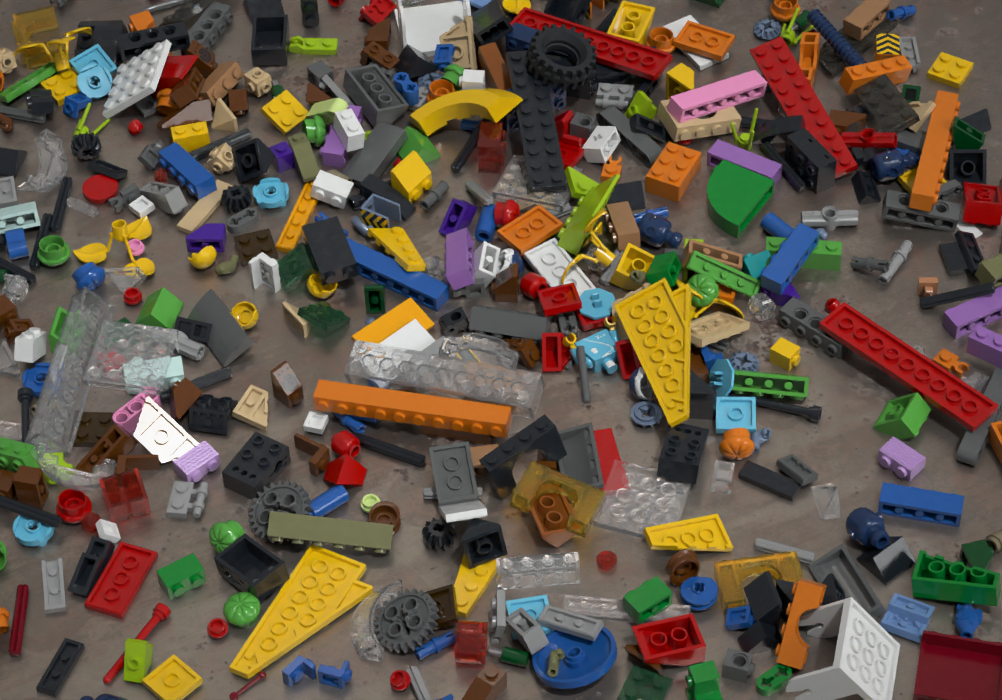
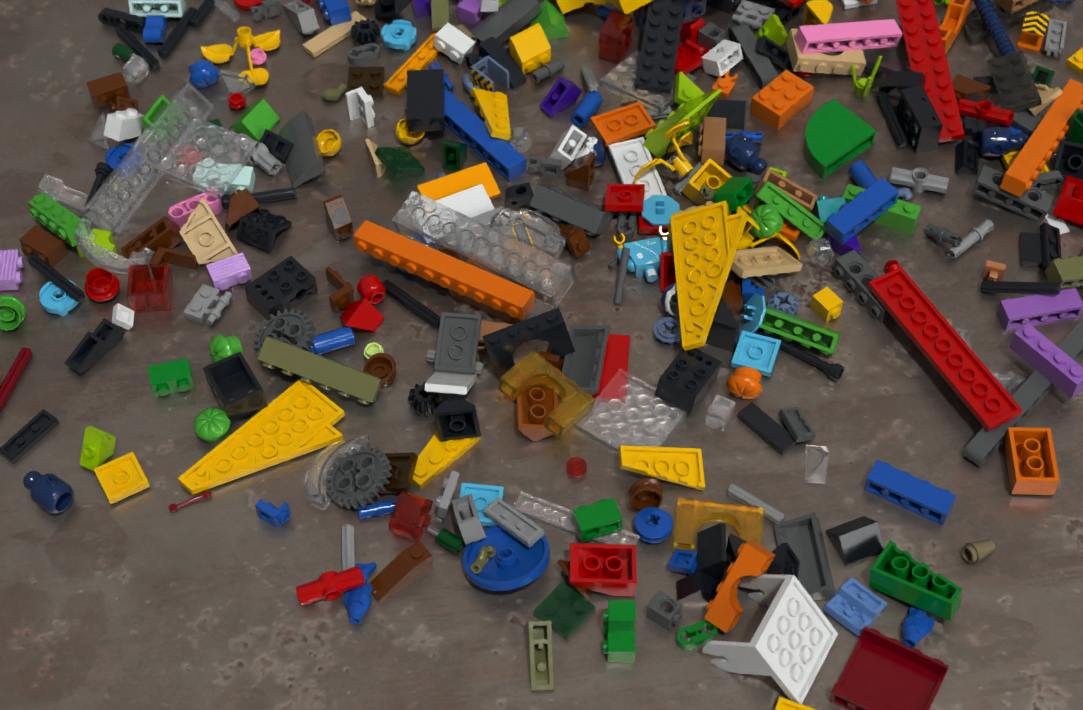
camera: 15 degrees right, 5 degrees up
reddish brown brick [12,465,49,510] -> none
bright green piece [37,235,71,267] -> none
light grey hinge [41,558,67,614] -> none
dark brown plate [71,412,114,448] -> none
clear red plate [82,512,101,533] -> none
red tile [84,541,158,619] -> none
red piece [103,602,171,684] -> none
white plate [129,195,155,218] -> none
dark purple slope [186,223,227,252] -> none
yellow hair [187,246,217,270] -> none
red plate [207,618,228,638] -> none
tan wing [232,384,268,432] -> none
clear green plate [277,242,317,293] -> none
blue bracket [282,655,316,687] -> none
white plate [303,411,329,434] -> none
blue pin [331,412,366,434] -> none
red plate [390,670,411,691] -> none
medium lavender brick [444,227,475,290] -> none
black axle [451,118,492,173] -> none
red piece [494,199,521,228] -> none
clear brick [496,552,581,590] -> none
red head [520,272,548,299] -> none
red slope [542,332,572,372] -> none
medium lavender brick [707,139,782,186] -> none
sand blue arm [751,427,772,453] -> none
orange arch [839,55,913,95] -> none
dark blue piece [846,507,890,549] -> none
bright green slope [873,392,931,440] -> none
lavender brick [878,436,926,482] -> none
orange plate [932,348,969,378] -> none
dark green slope [959,539,994,570] -> none

